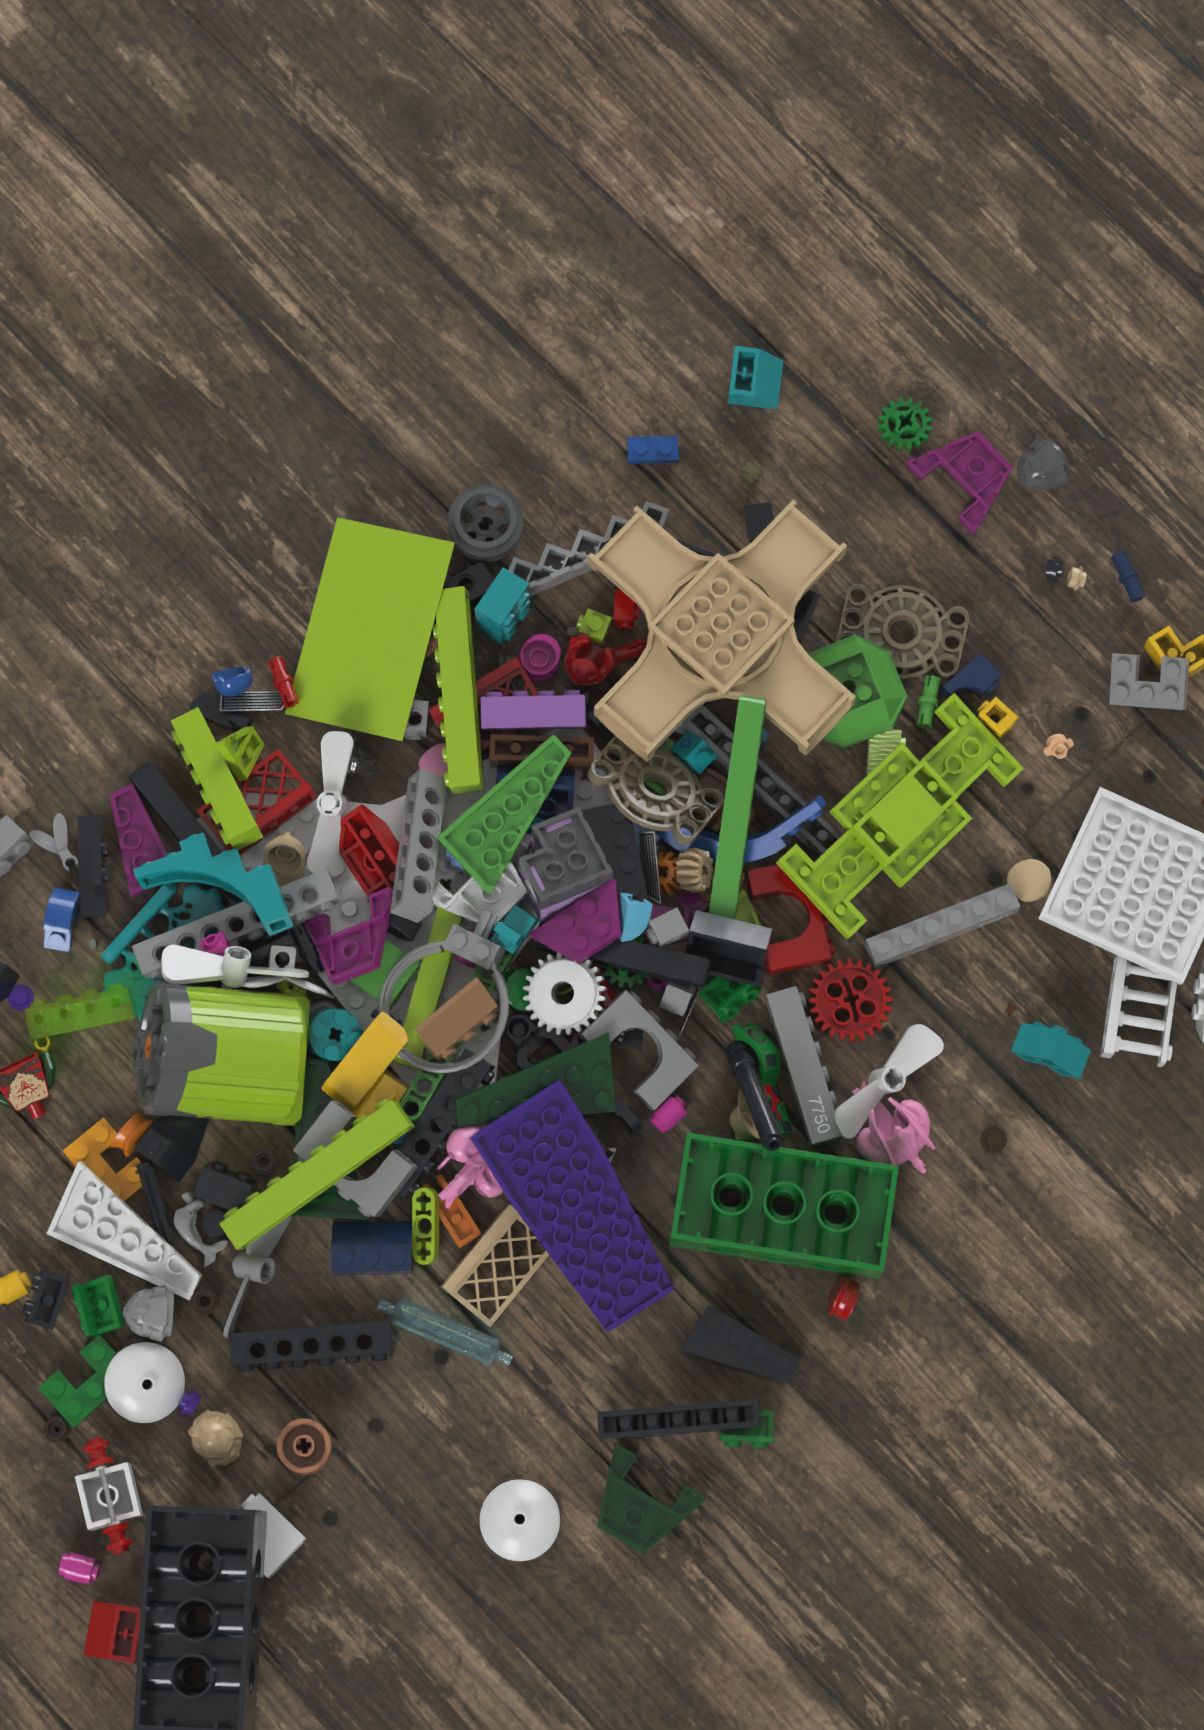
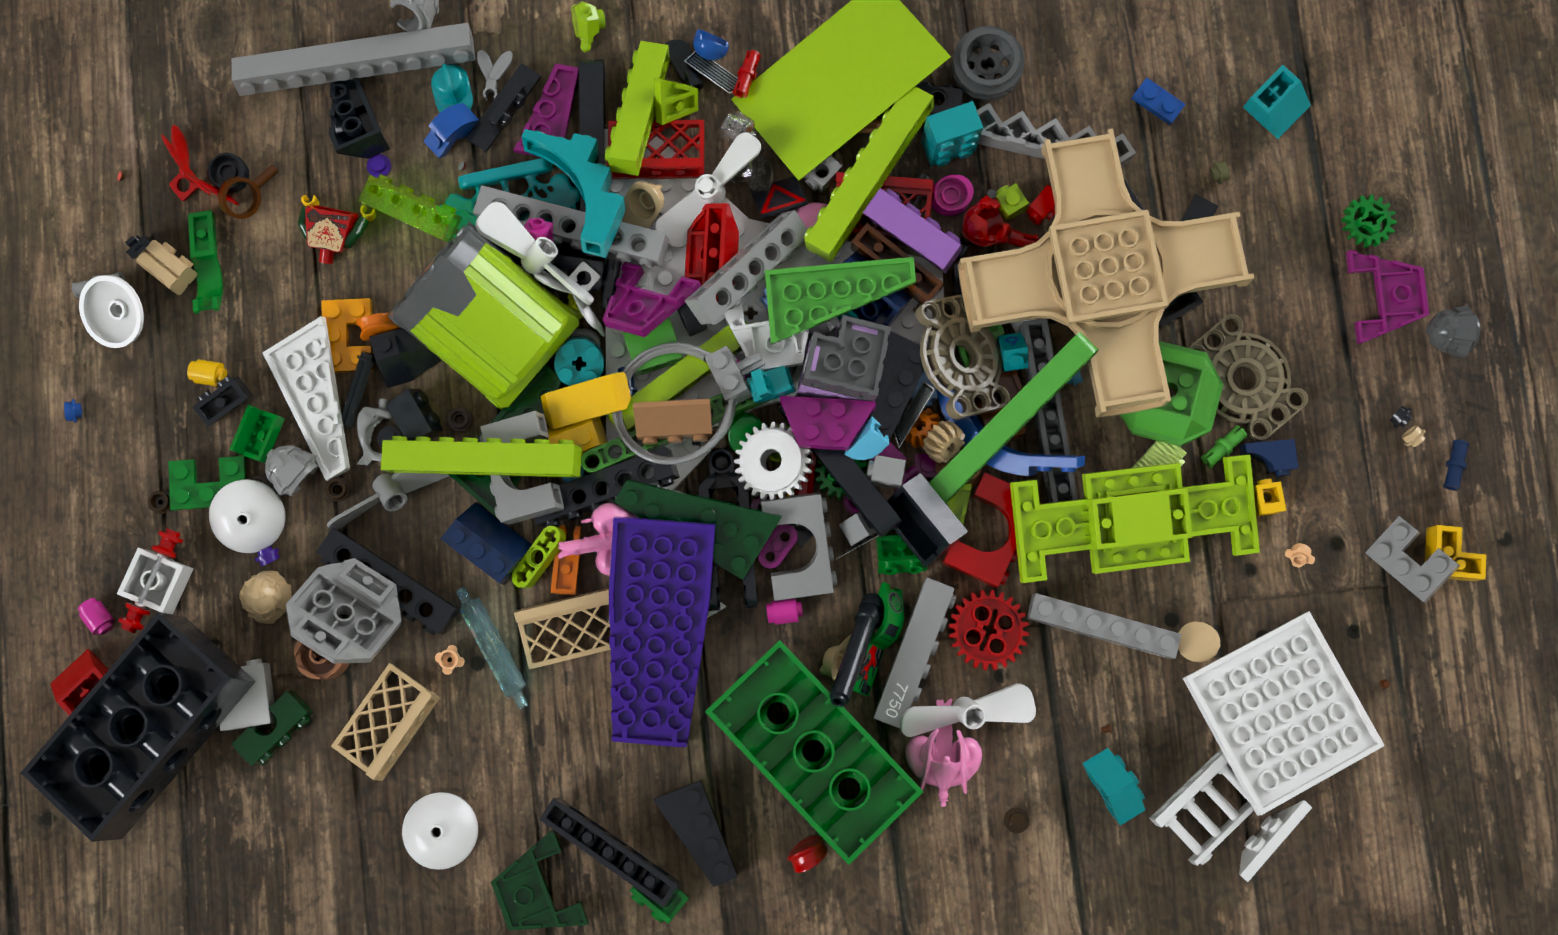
camera: 40 degrees right, 5 degrees up
none -> dark green arch [231,691,314,766]
none -> light grey piece [286,558,401,664]
none -> tan fence [331,663,440,781]
none -> teal piece [431,64,473,113]
none -> light nougat plate [435,645,465,675]
none -> lime rock [571,1,605,52]
none -> clear head [720,111,757,143]
none -> black piece [750,176,808,218]
none -> magenta plate [758,524,797,569]

